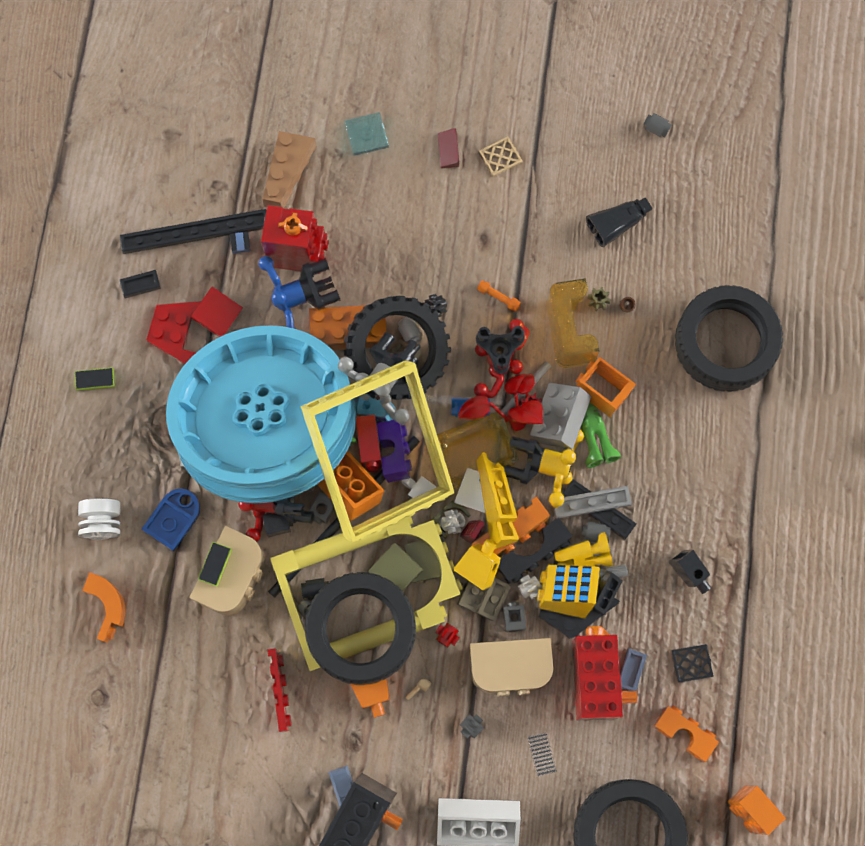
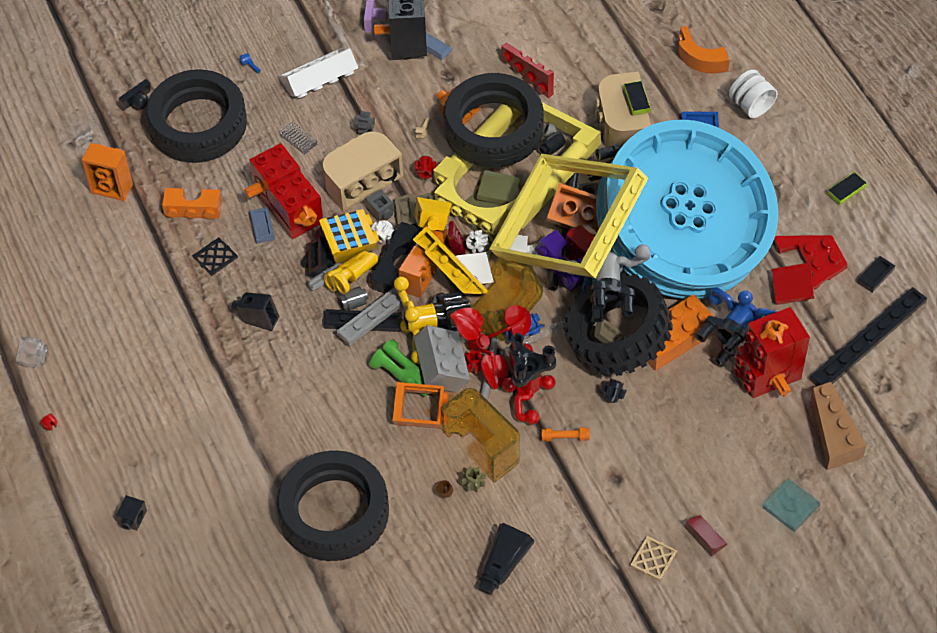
camera: 150 degrees right, 20 degrees down
tile [230,232,251,254] -> none

